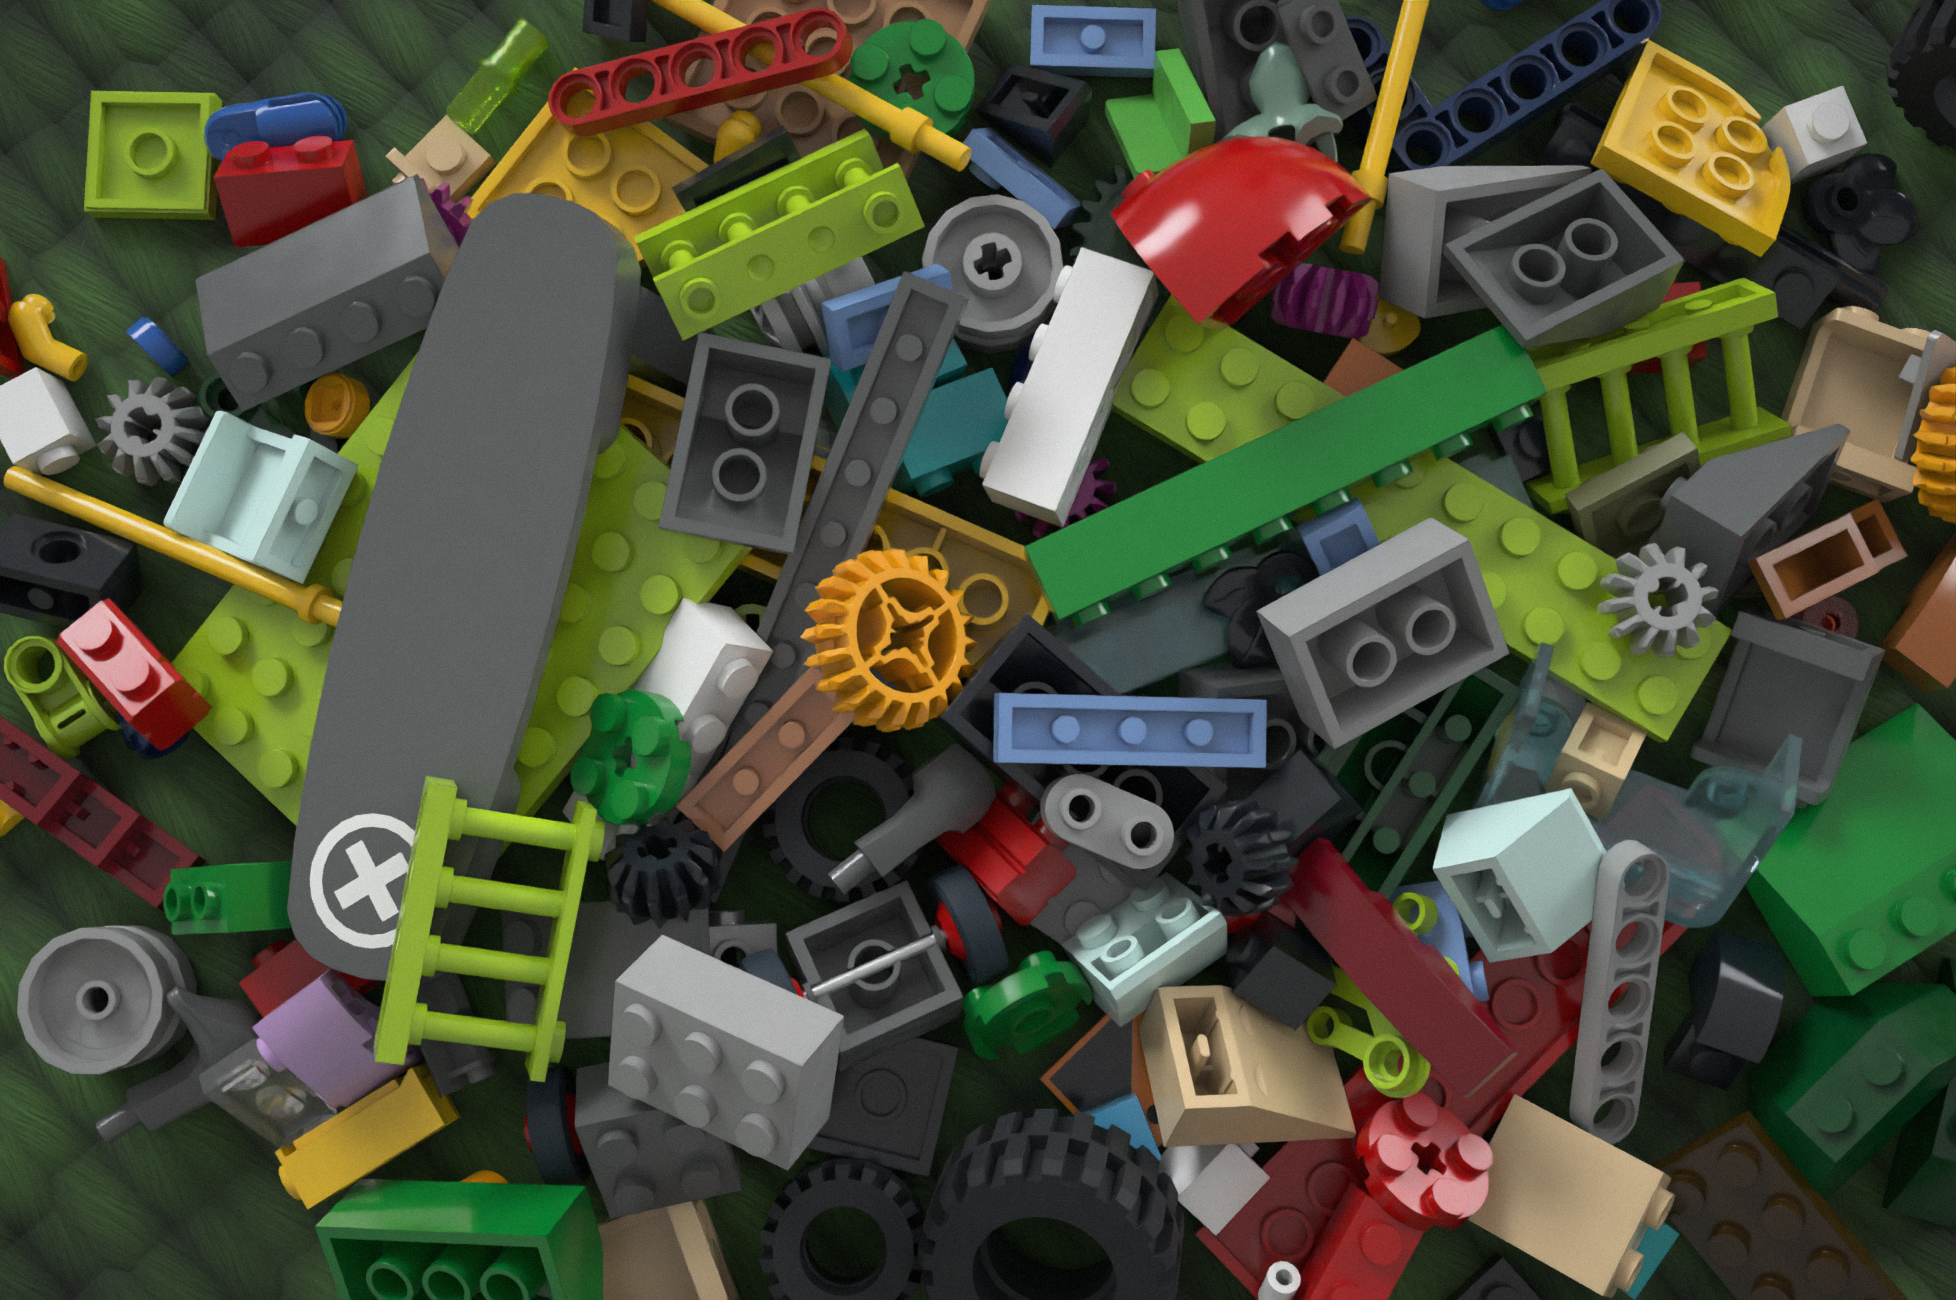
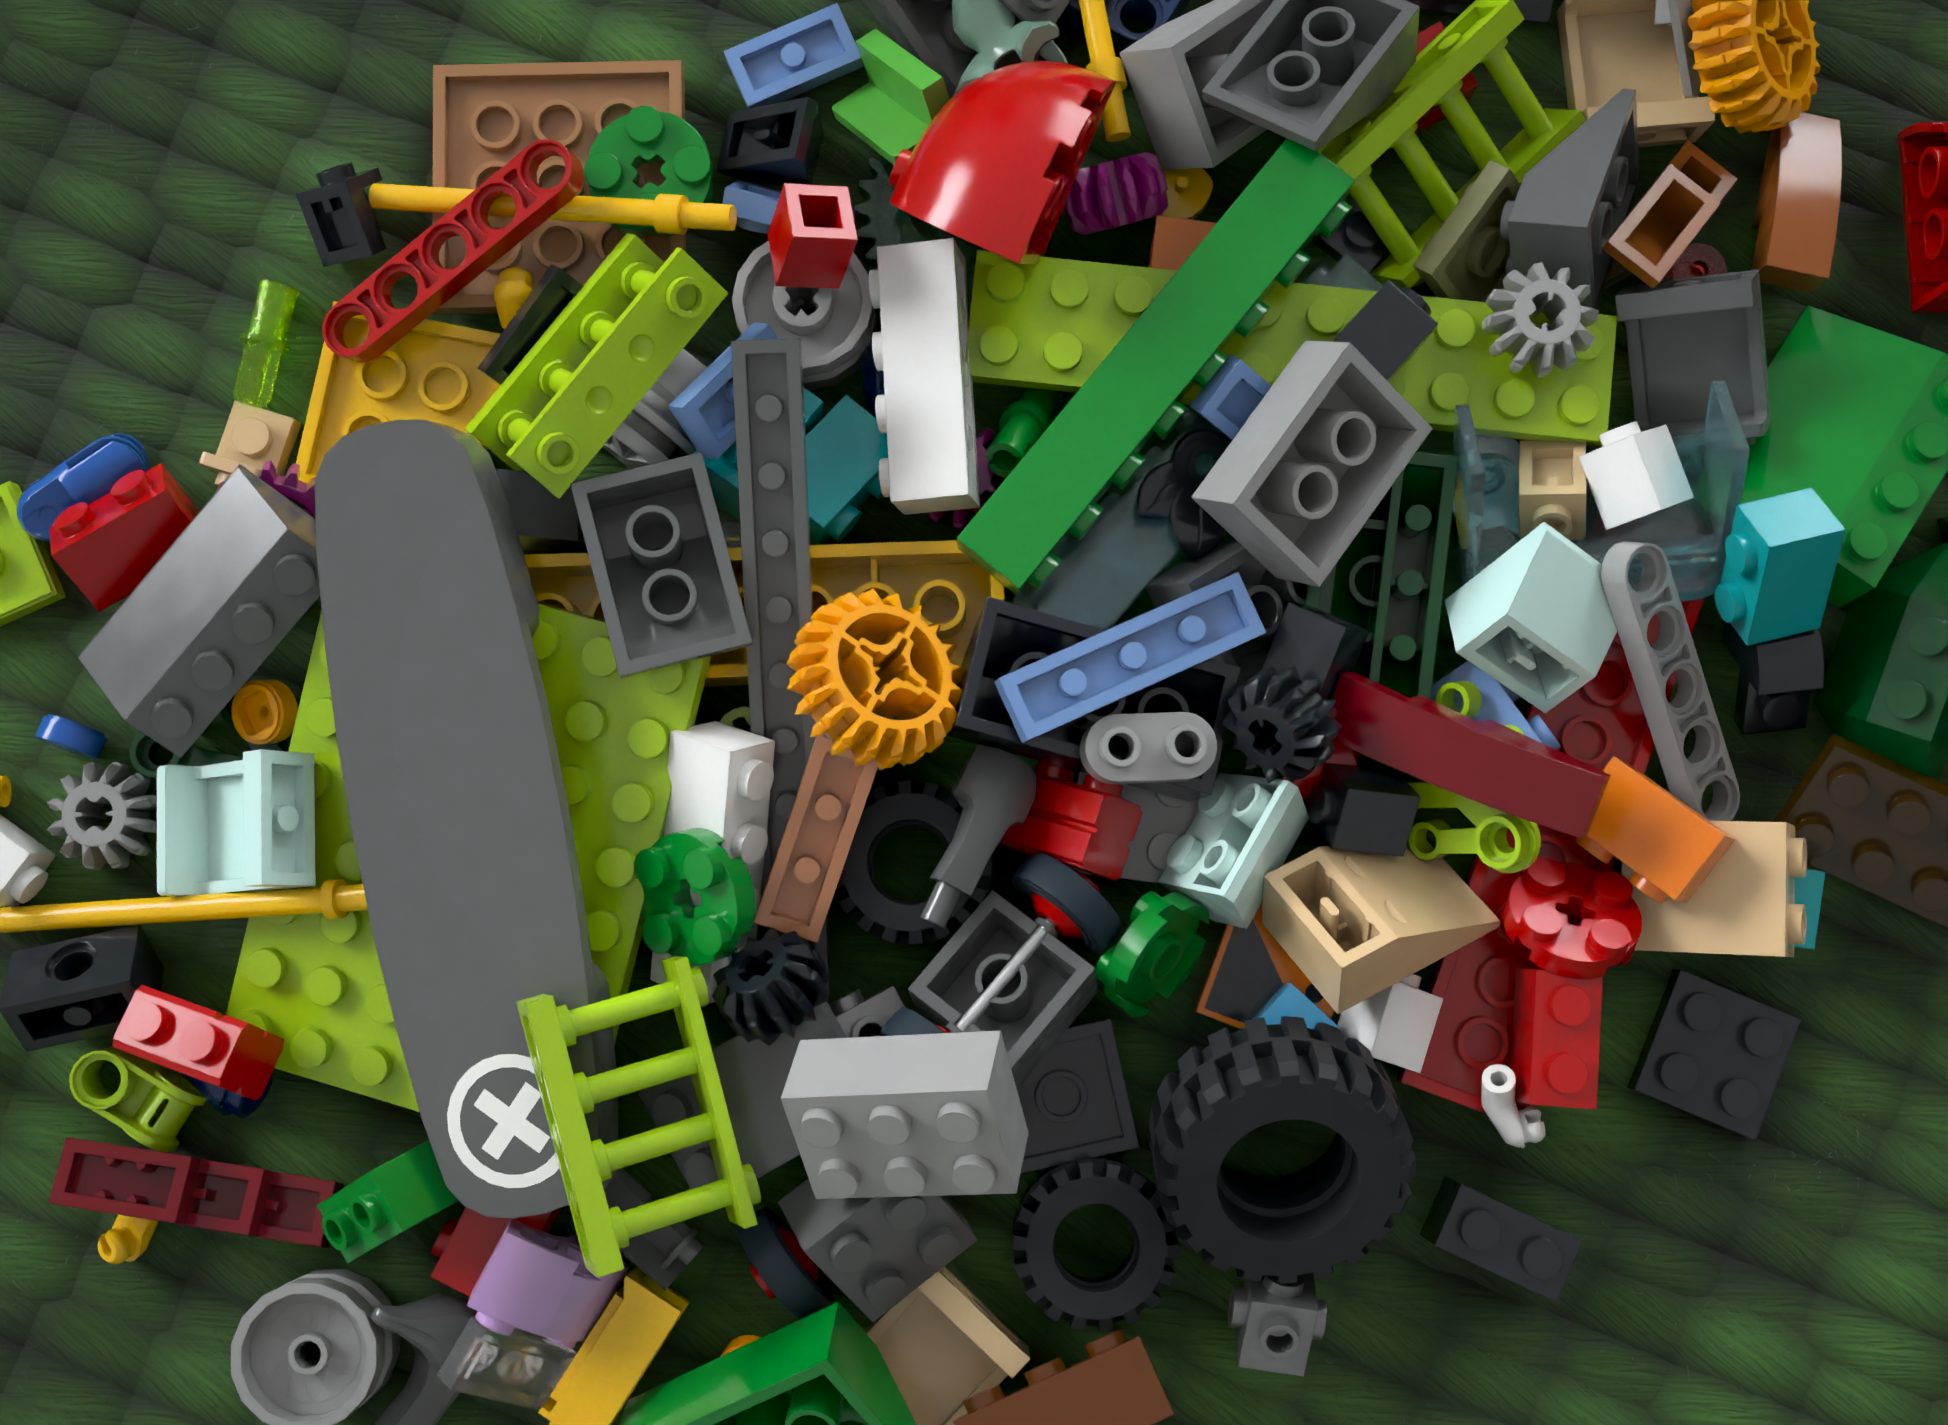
camera: 25 degrees left, 0 degrees up
none -> red brick [768,183,858,289]
none -> green pin [985,387,1064,478]
none -> black brick [1333,280,1438,382]
none -> orange brick [1575,756,1736,904]
none -> white brick [1579,421,1694,530]
none -> teal brick [1715,488,1846,646]

